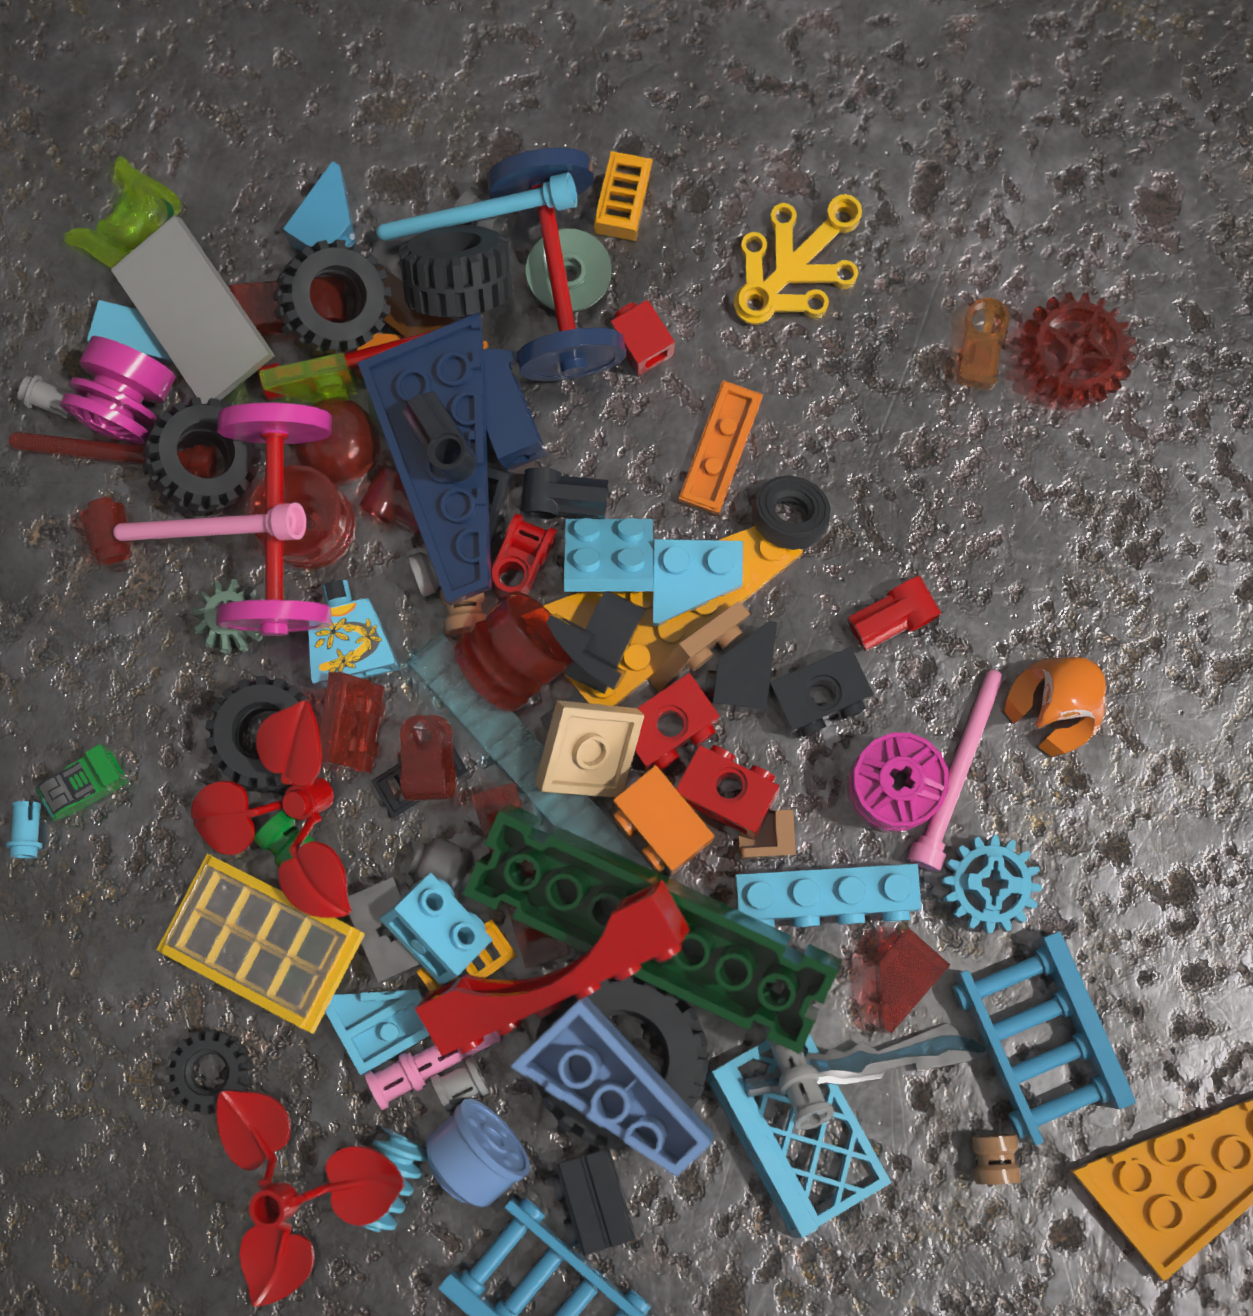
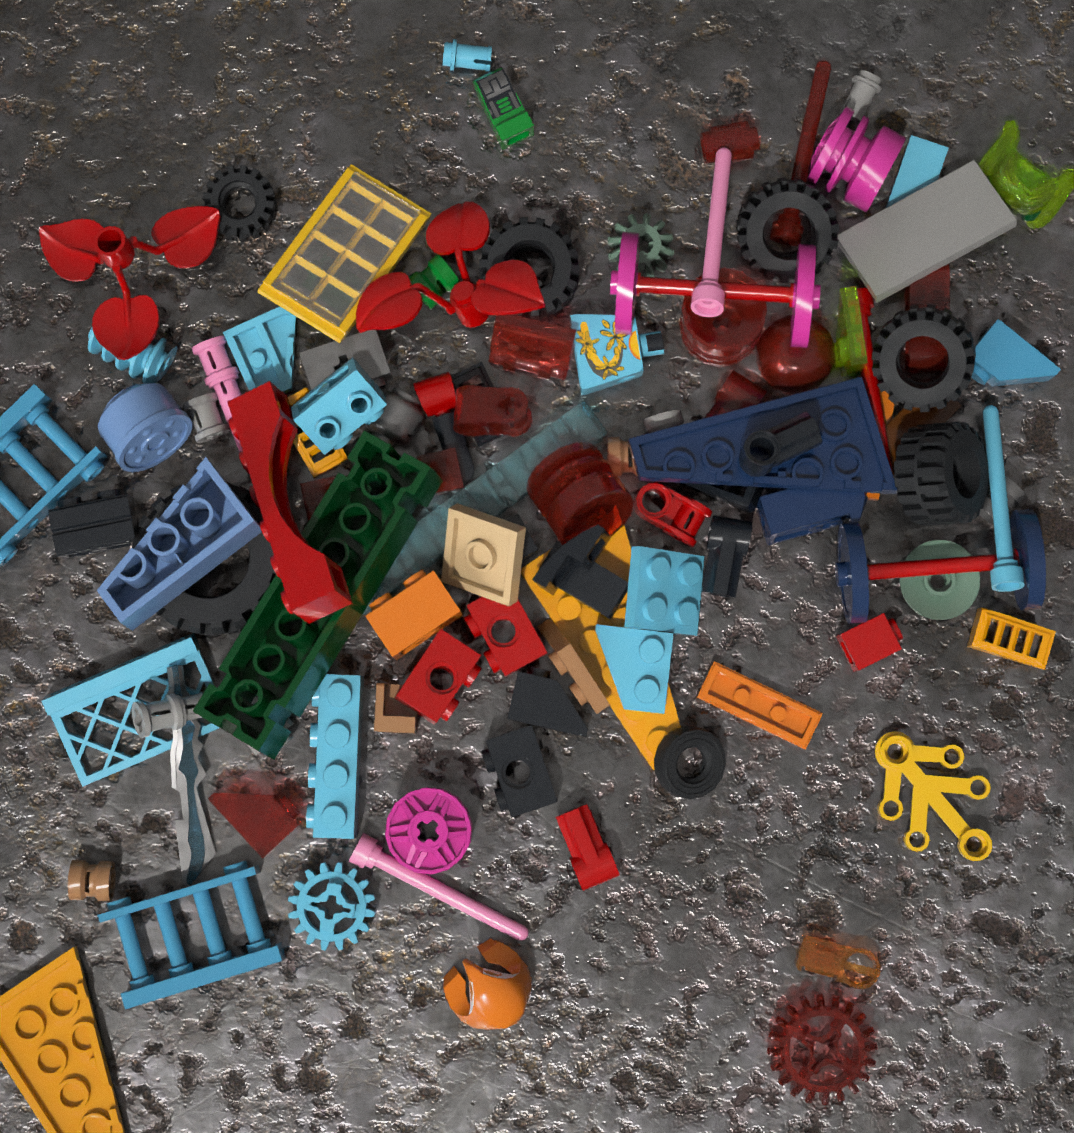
camera: 95 degrees right, 5 degrees up
none -> piece [413,372,474,483]

